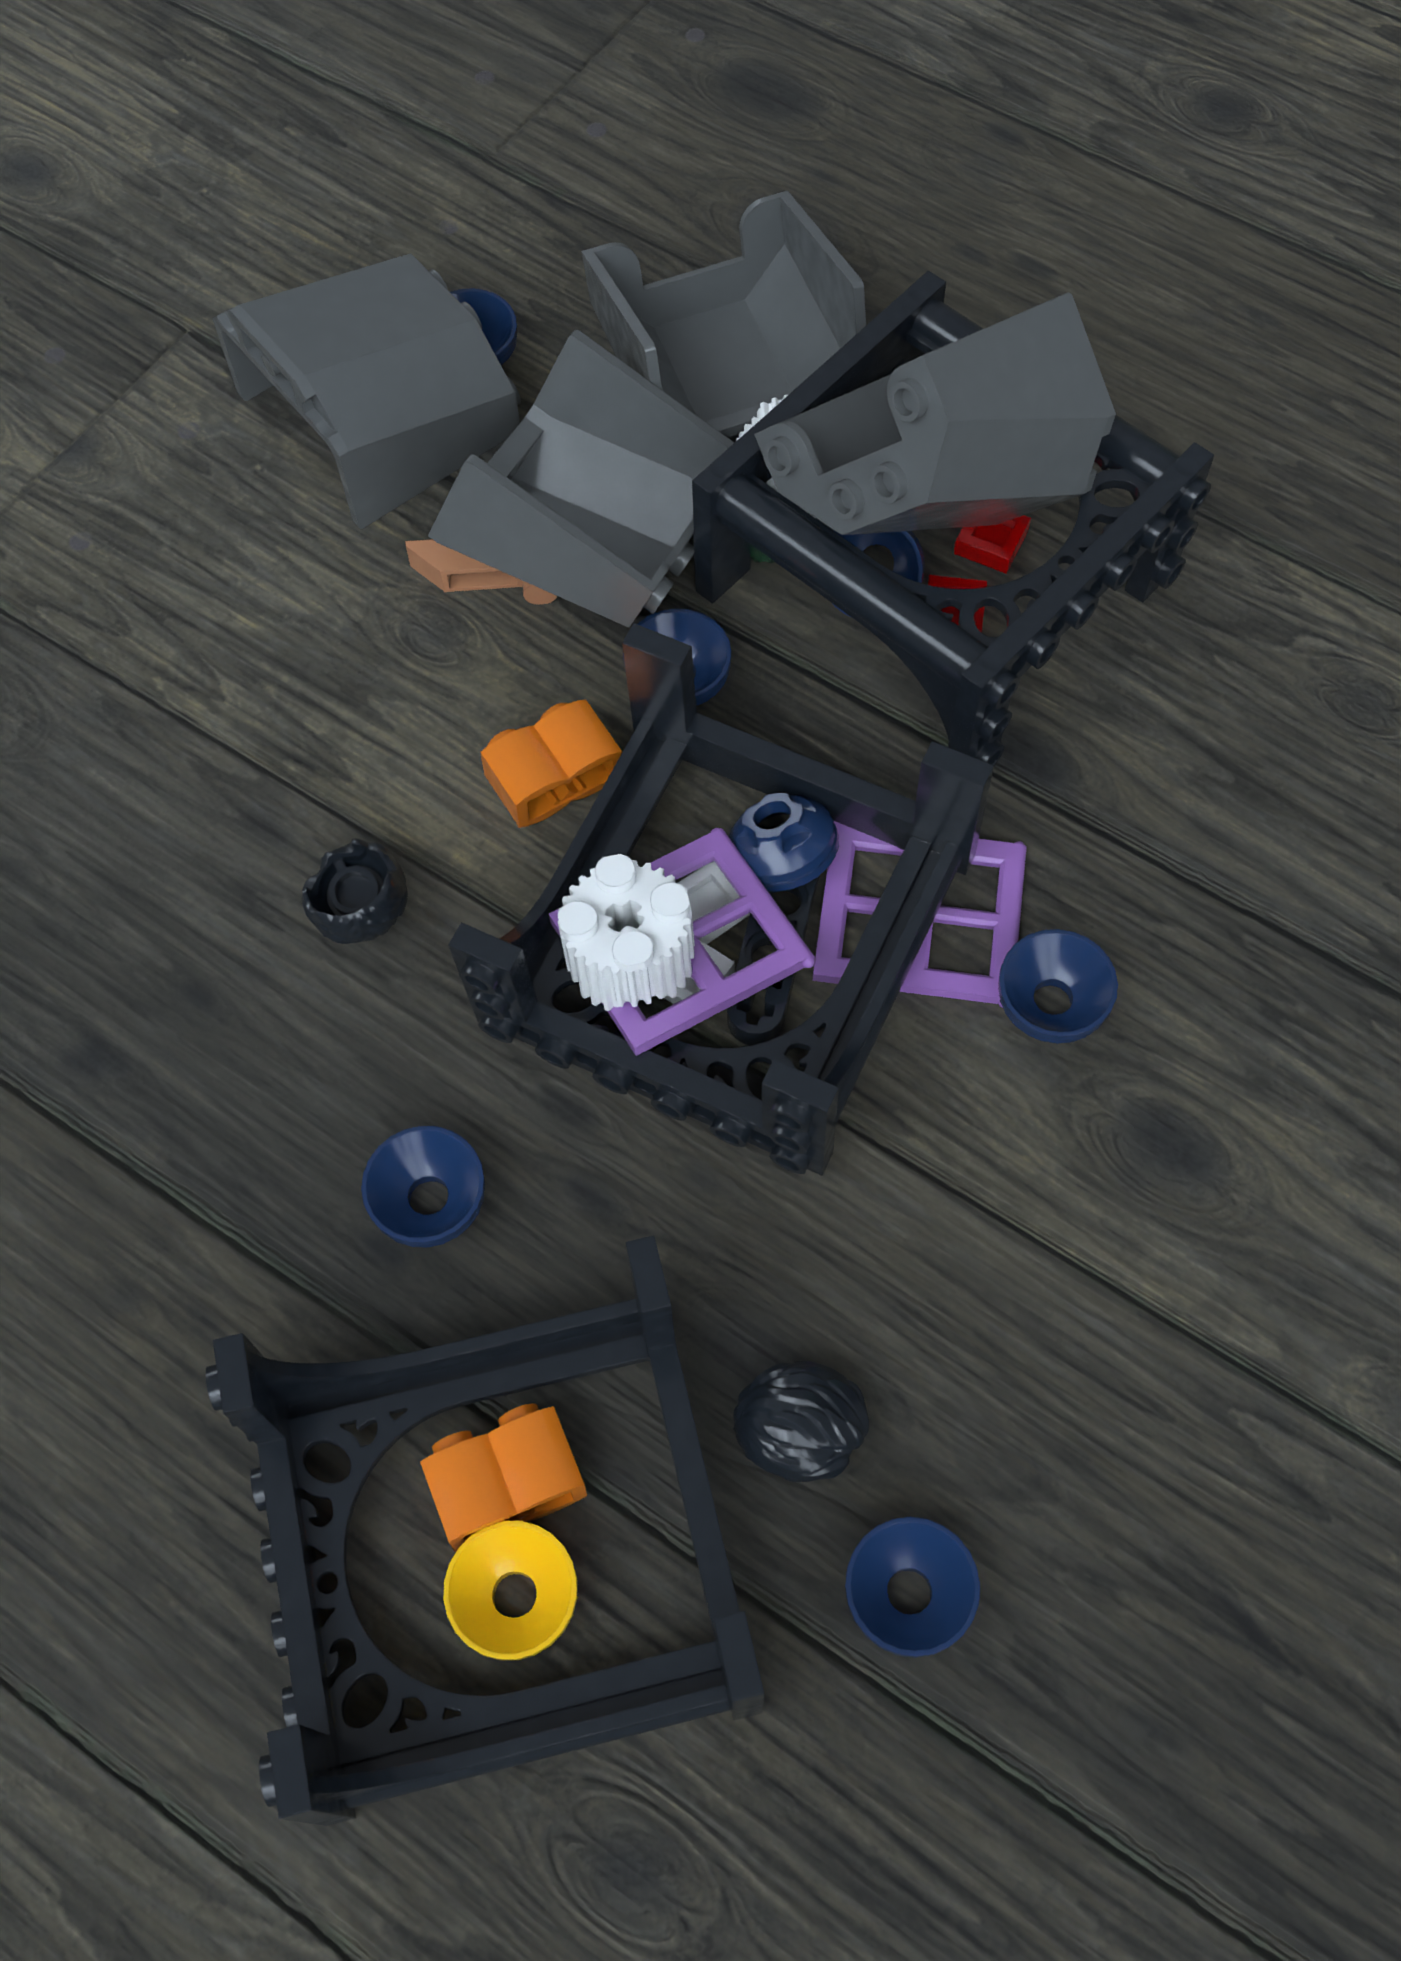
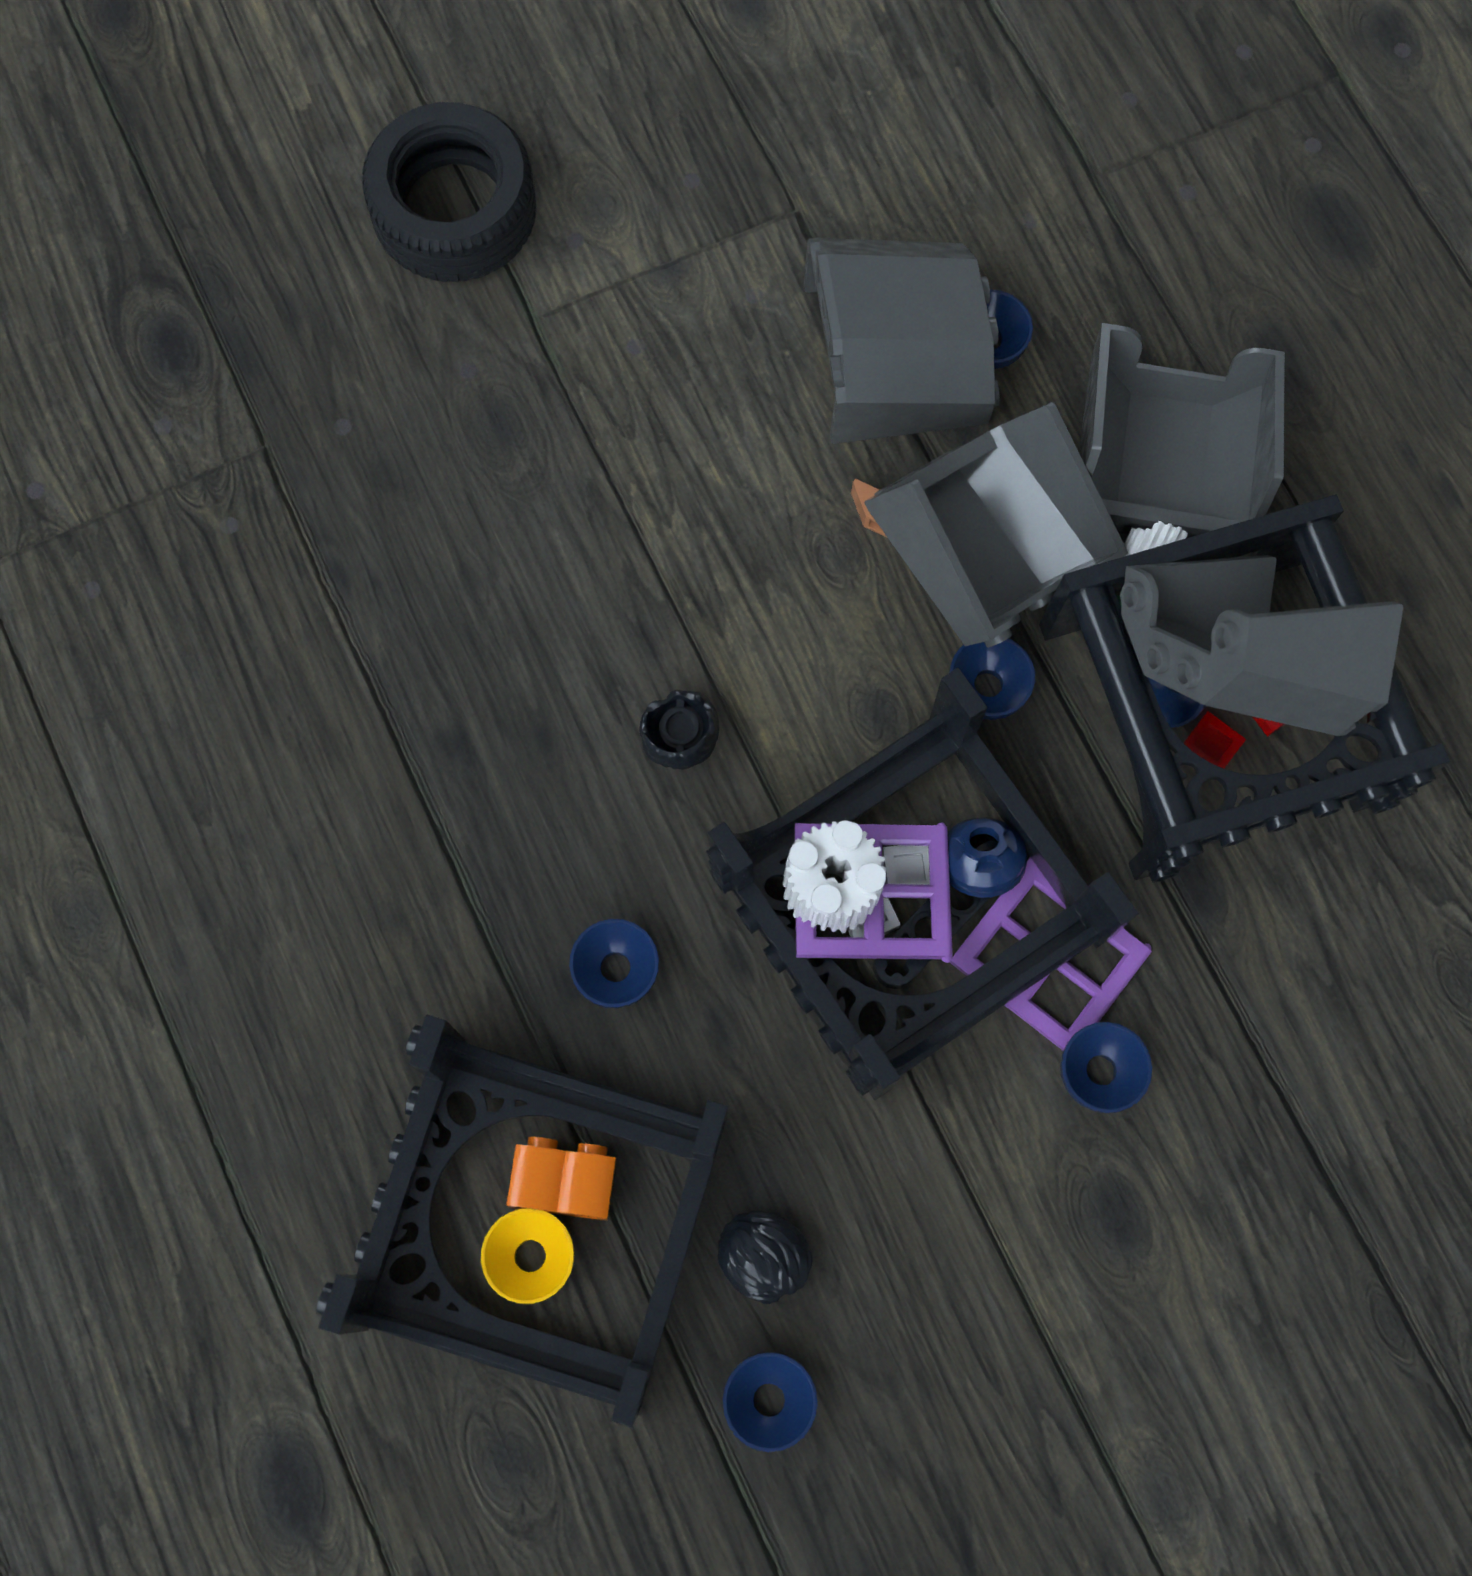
camera: 25 degrees right, 10 degrees up
orange brick [480,699,622,828] -> none

